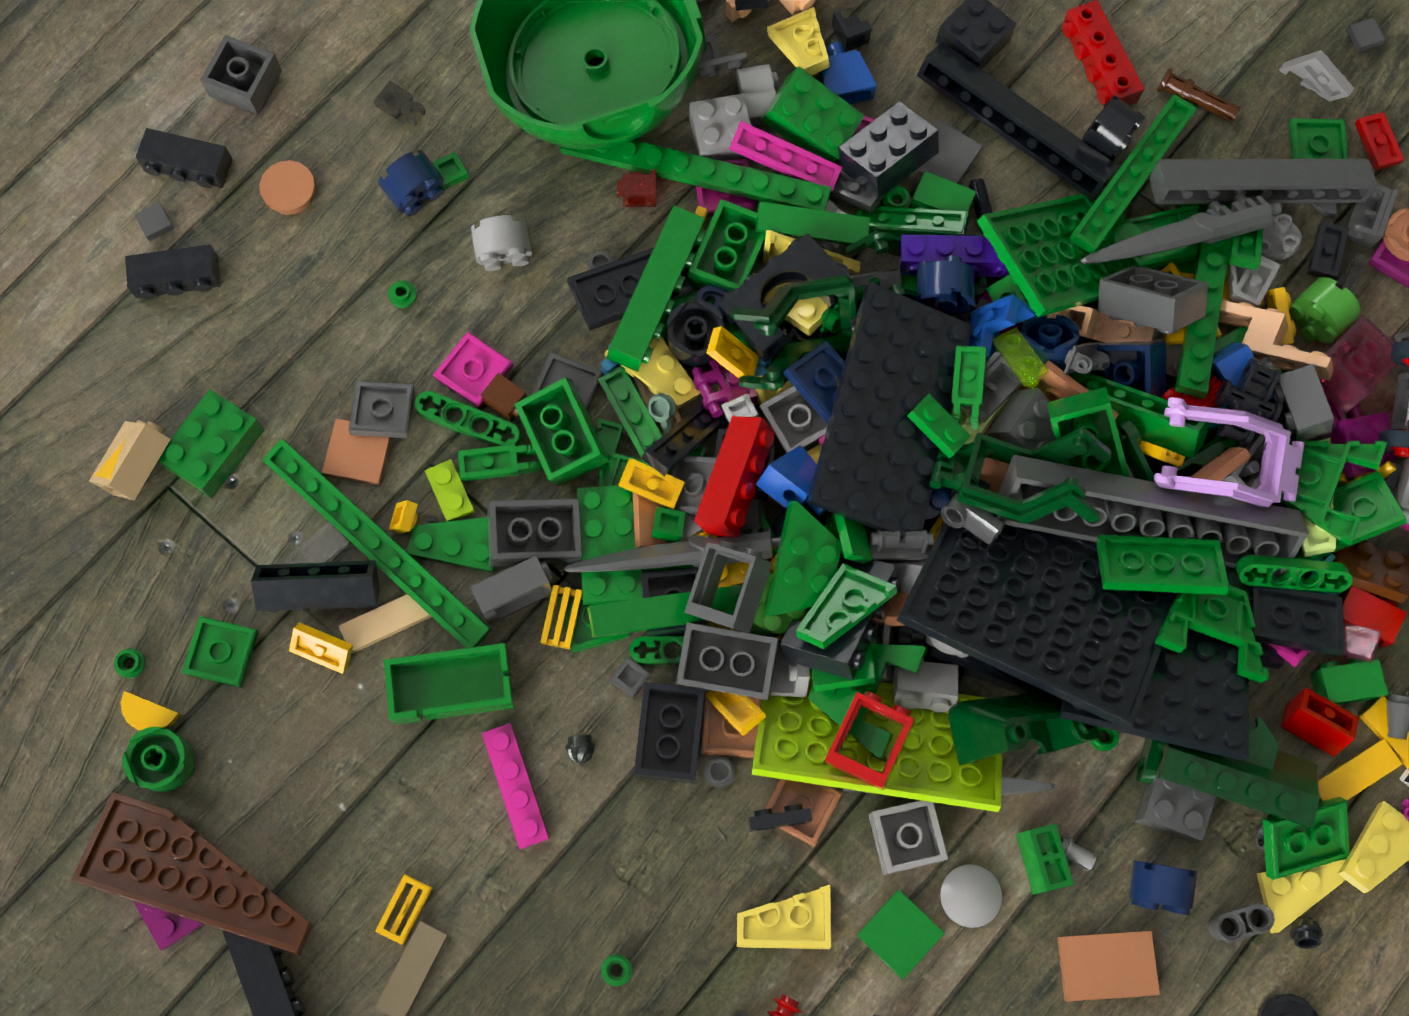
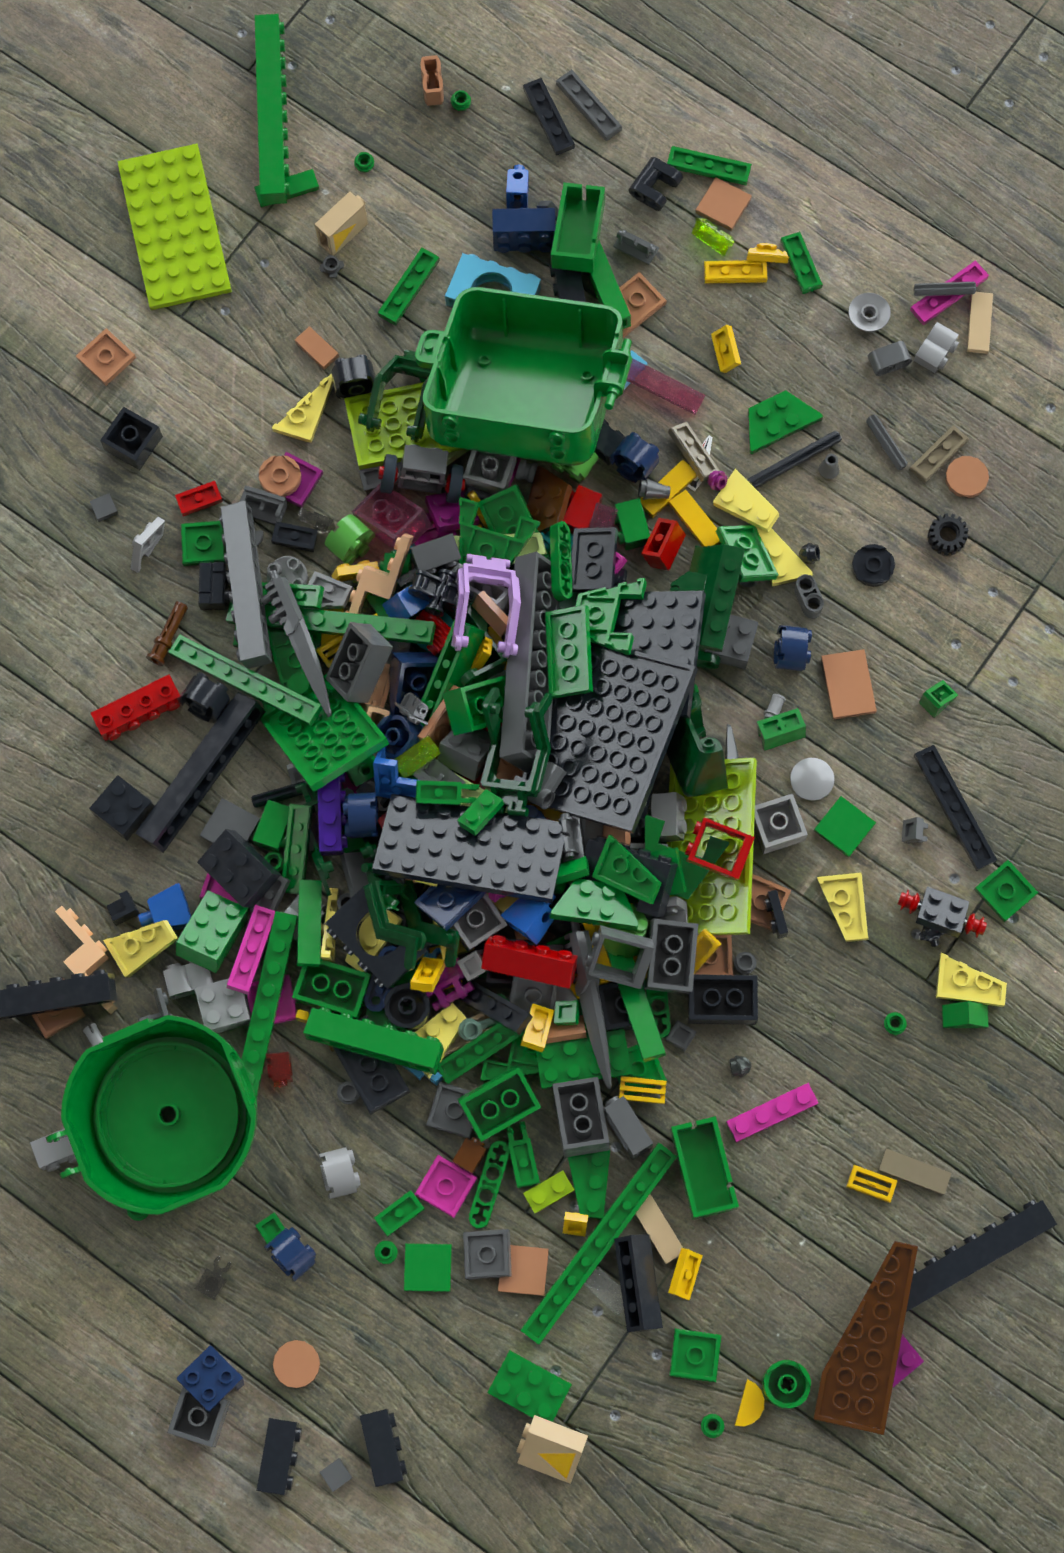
camera: 90 degrees left, 0 degrees up
none -> dark blue bracket [177,1345,244,1412]
none -> black brick [198,562,230,610]
none -> green plate [374,1190,425,1237]
none -> green tile [404,1243,452,1292]

